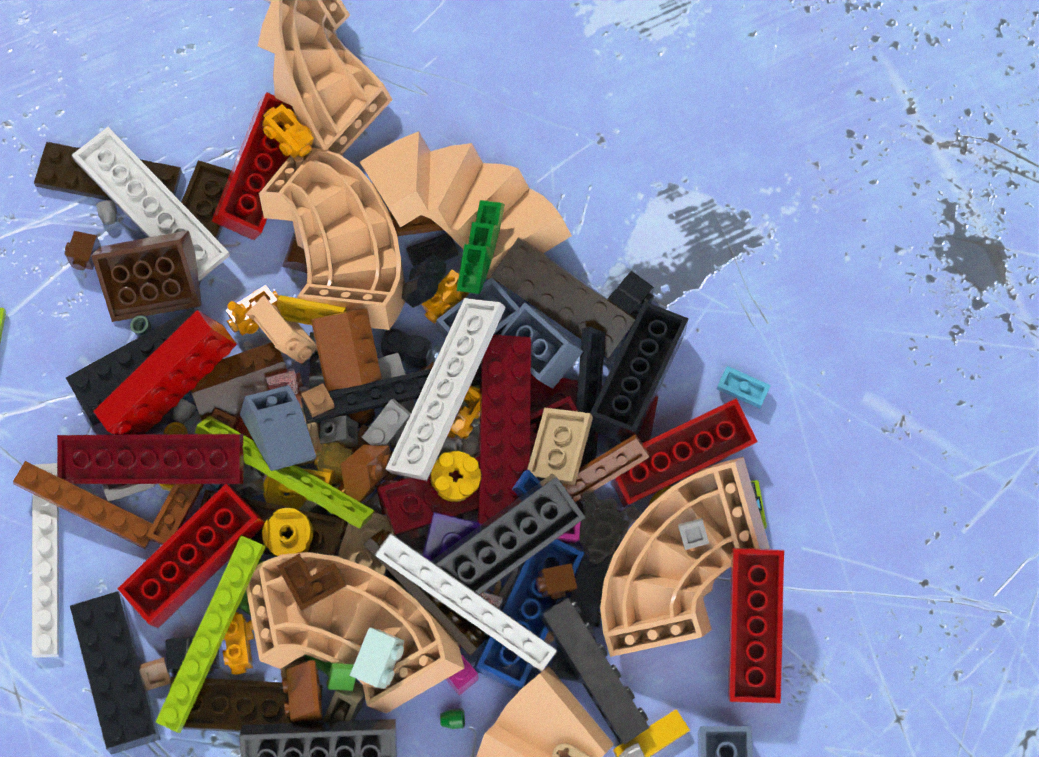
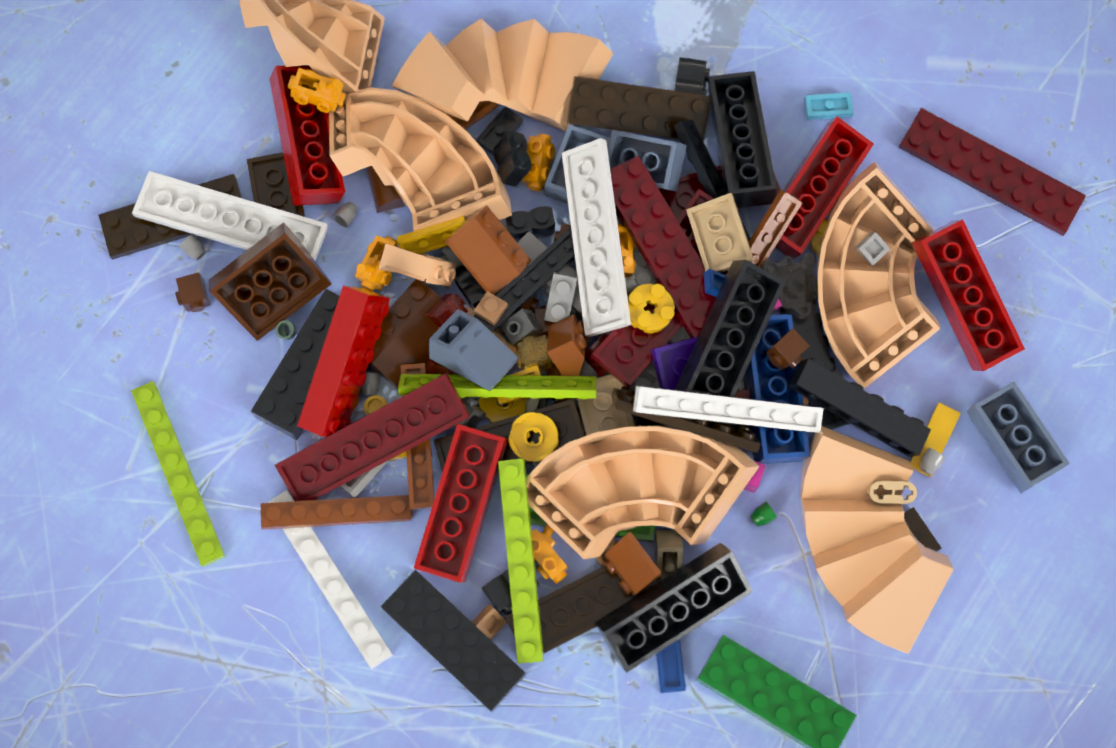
camera: 30 degrees left, 5 degrees up
reddish brown plate [277,554,347,611] -> none
bright green tile [327,663,356,691] -> none
light aqua brick [350,627,404,688] -> none
green slope [456,200,505,294] -> none
none -> light grey hose [333,202,358,227]
none -> dark red plate [898,108,1086,236]

